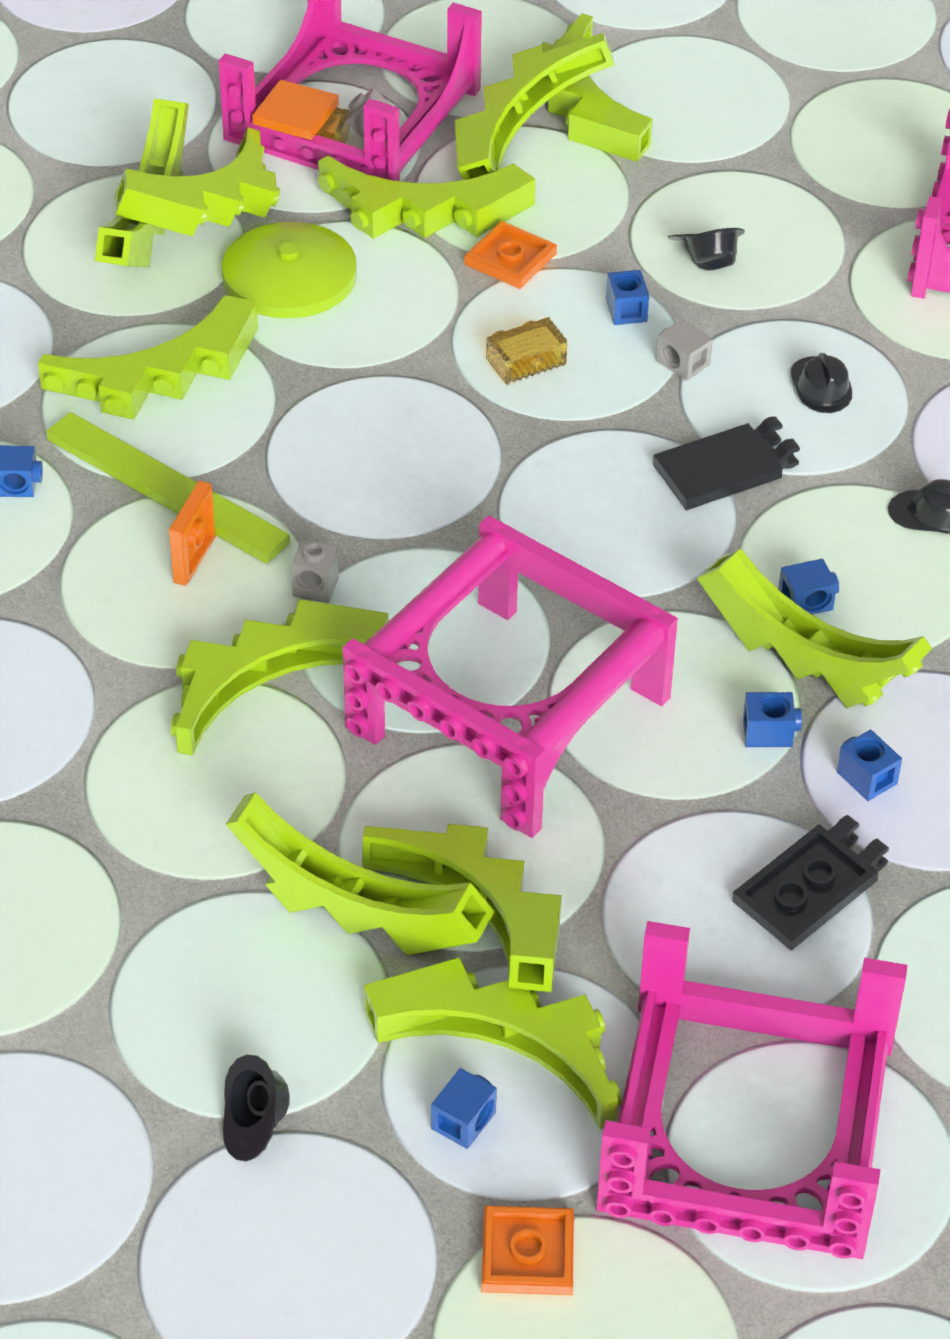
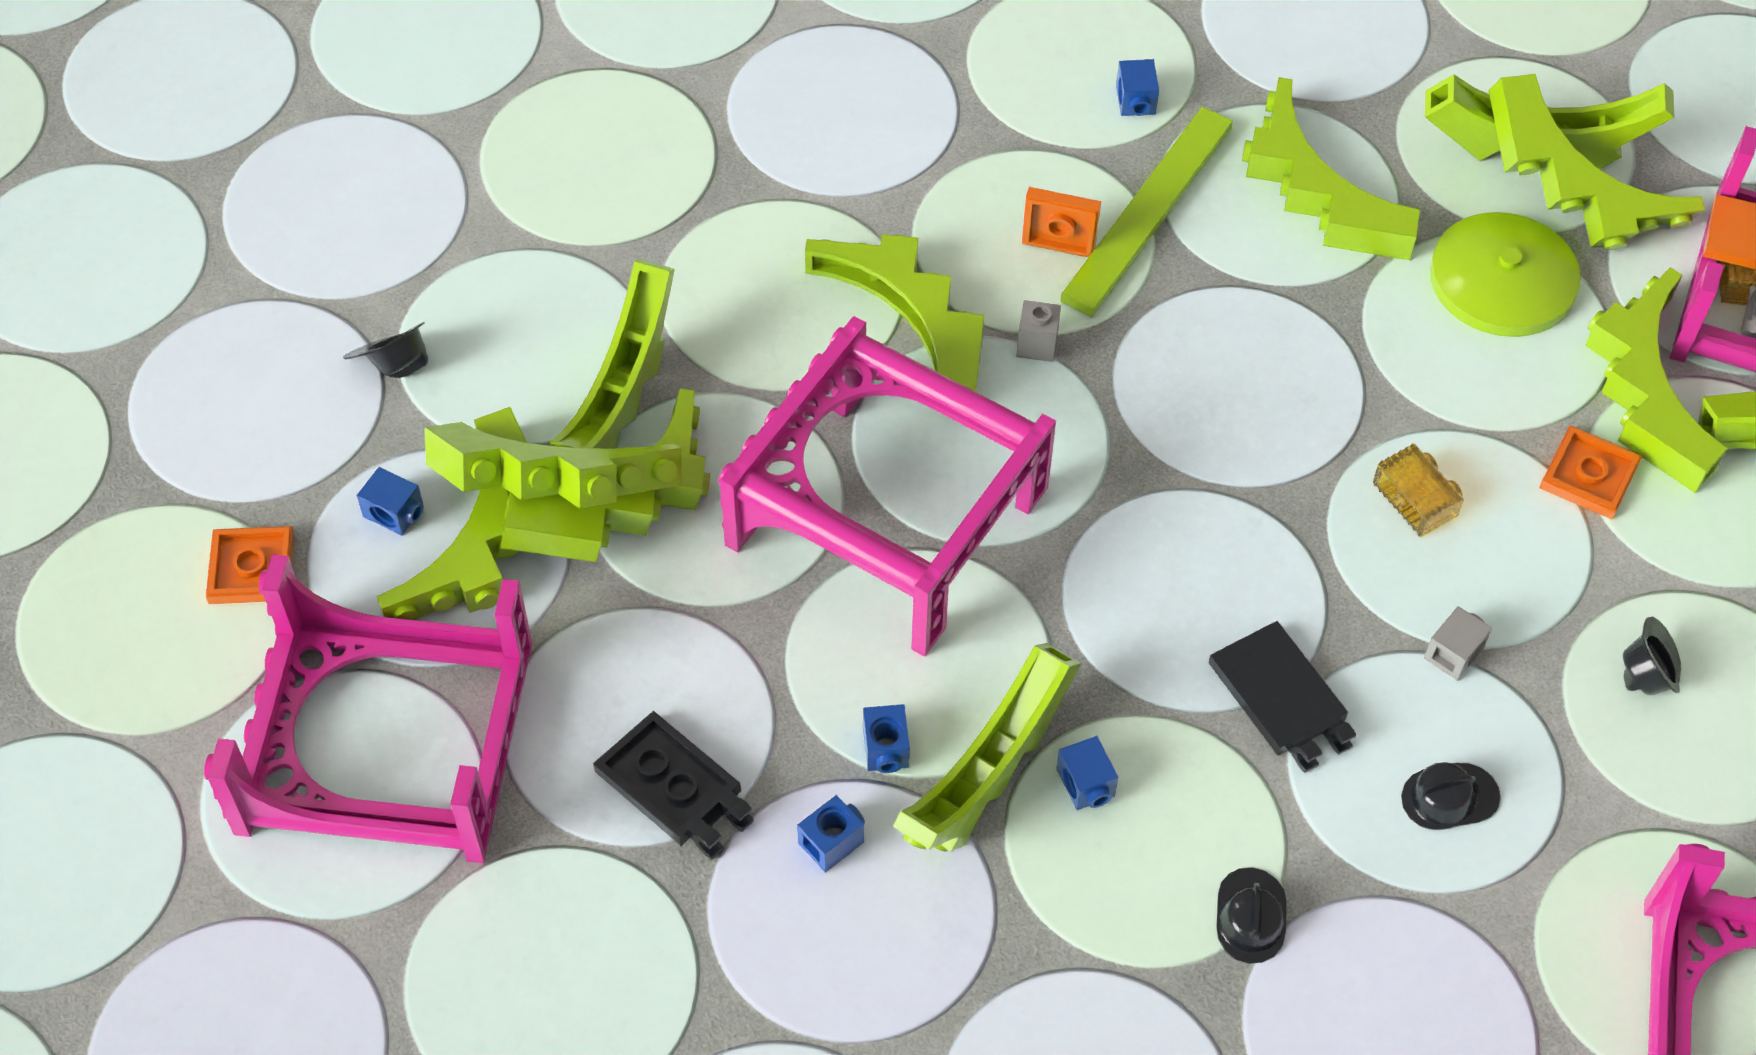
camera: 85 degrees right, 10 degrees up
blue brick [606,269,649,325] -> none
none -> lime arch [425,422,681,509]

